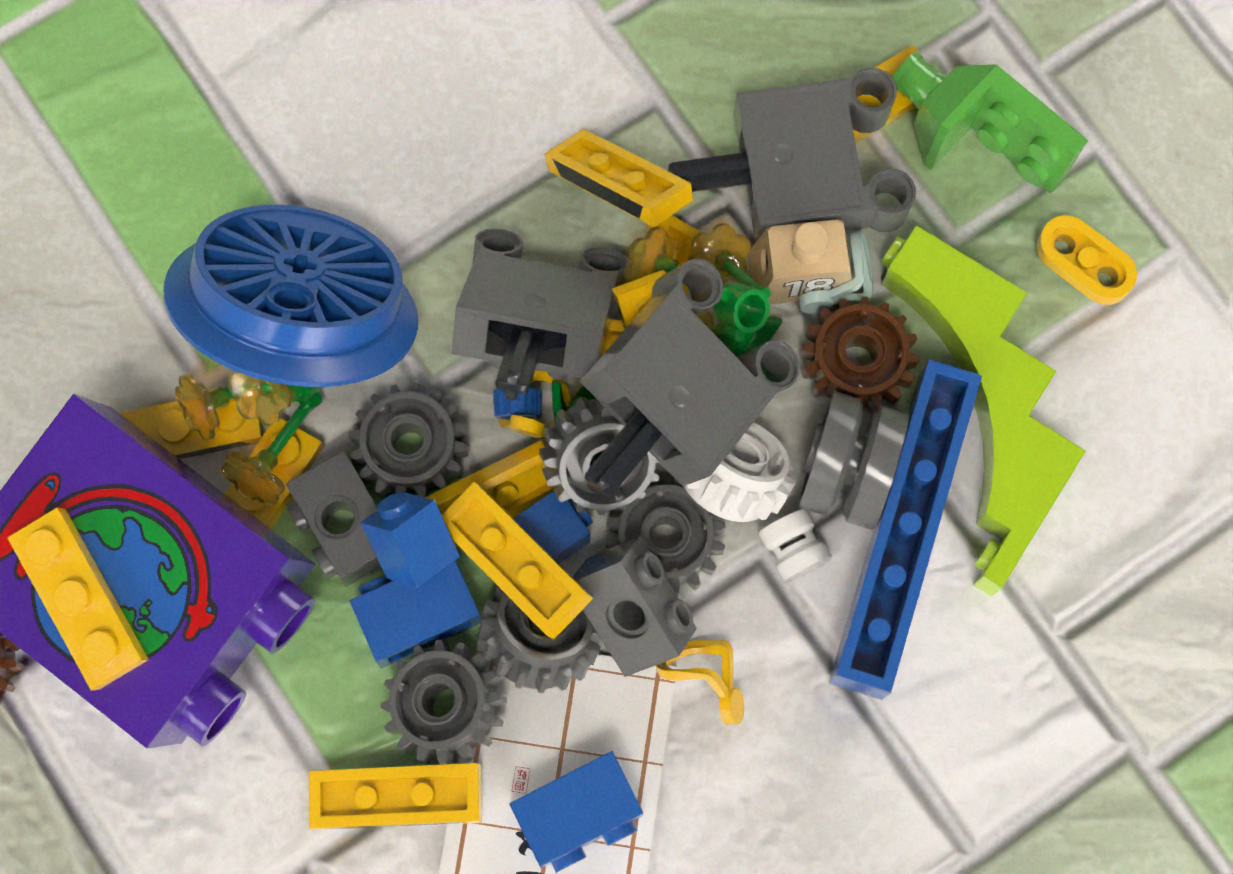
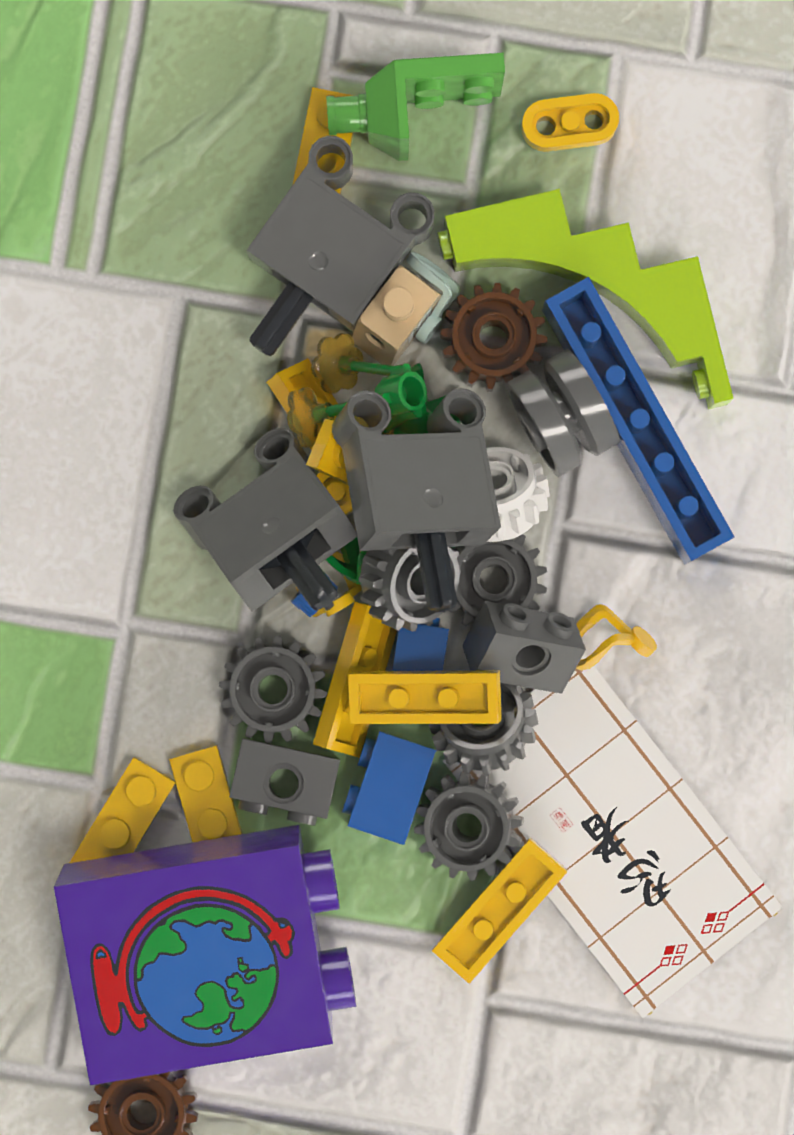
camera: 50 degrees left, 10 degrees up
yellow plate [8,507,149,690] -> none
blue piece [163,204,419,387] -> none
clear yellow plant [175,372,324,506] -> none
blue brick [360,492,460,588] -> none
blue brick [509,751,644,873] -> none
yellow plate [544,129,694,227] -> none
white wheel [758,509,833,583] -> none

